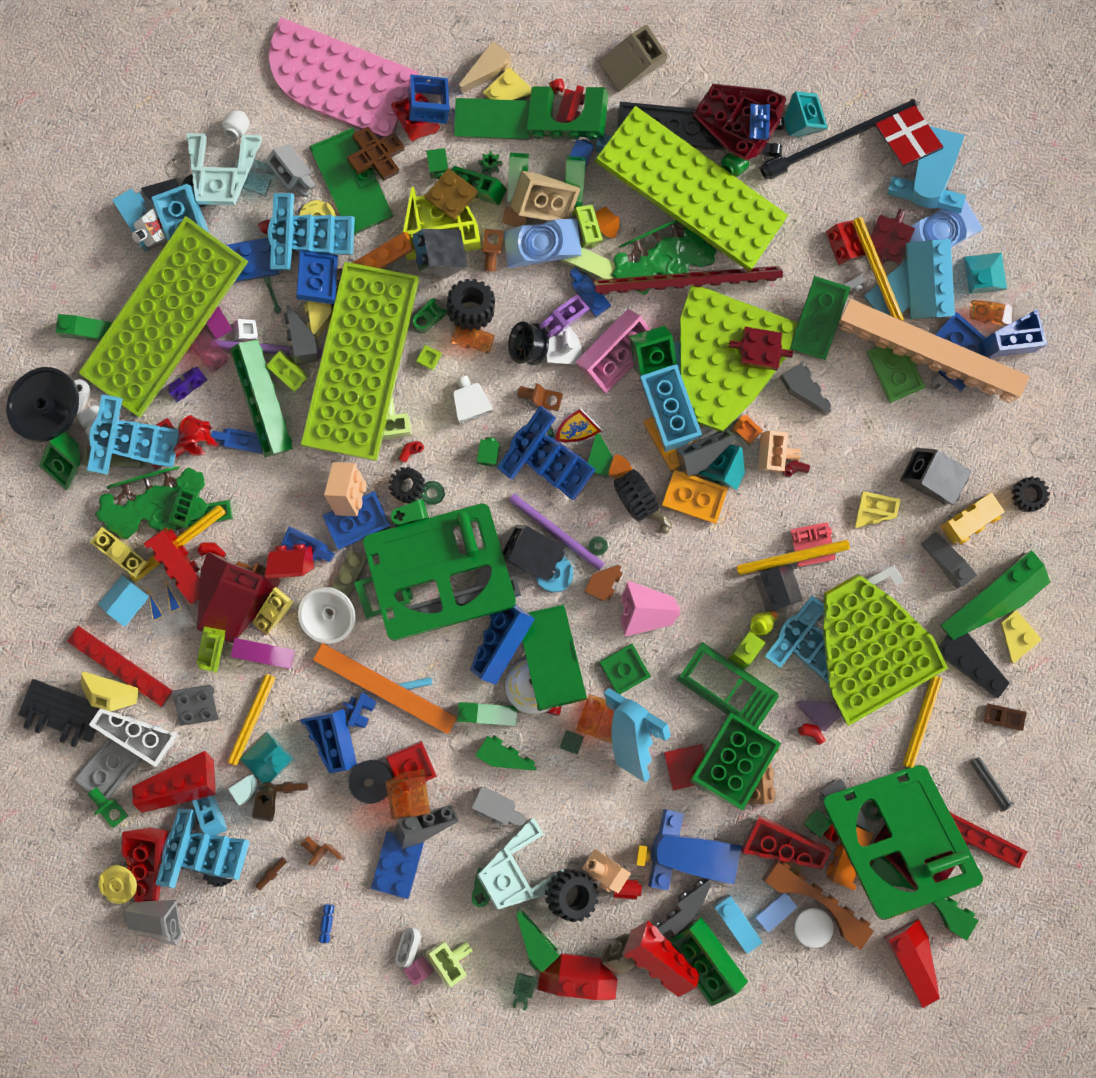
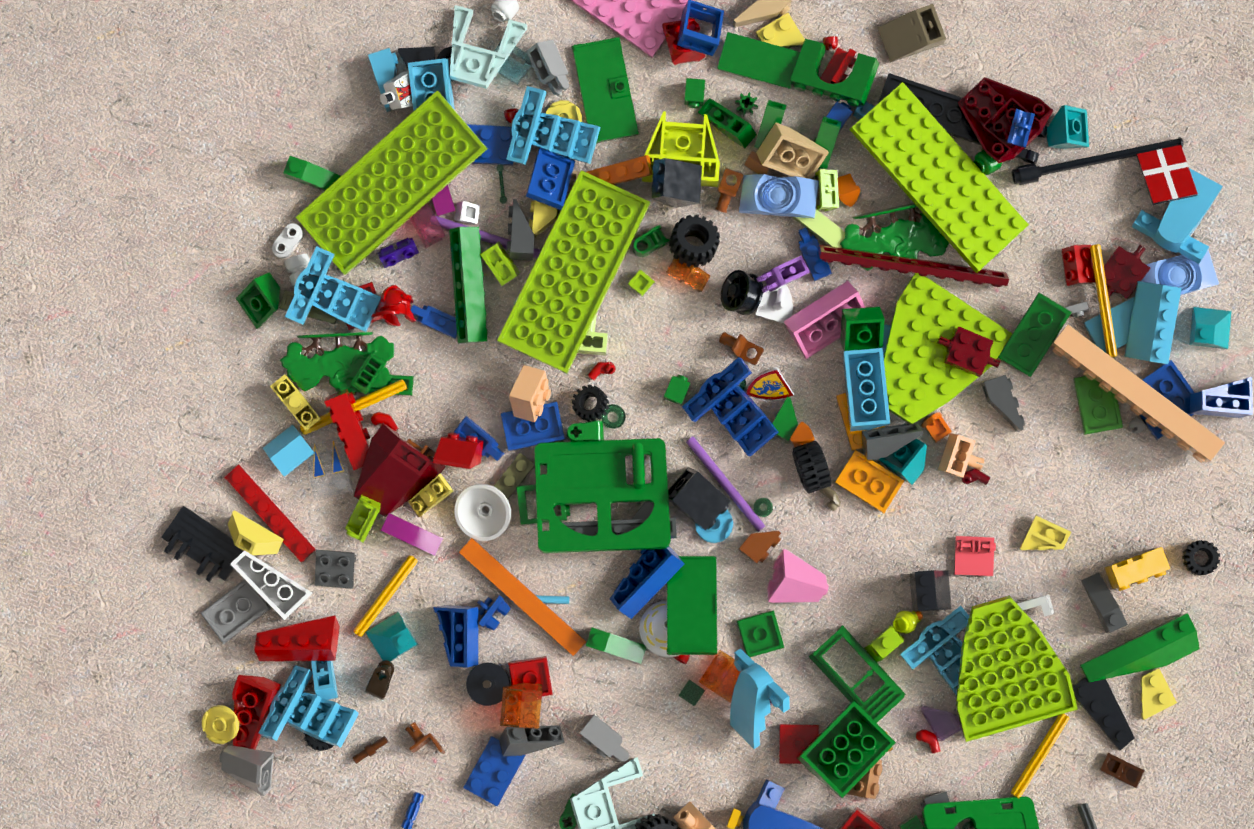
camera: 15 degrees right, 0 degrees up
black dish [6,367,79,442] -> none
green bracket [87,787,128,828] -> none
light aqua brick [229,775,258,805] -> none
reddish brown bar [274,781,308,794] -> none
reddish brown plate [347,126,405,181] -> none
pearl gold plate [424,168,478,221] -> none
white torso [453,376,494,424] -> none
green slope [475,735,537,771] -> none
yellow axle [736,540,850,575] -> none
slope [900,448,971,505] -> none
clear orange slope [970,300,1011,326] -> none

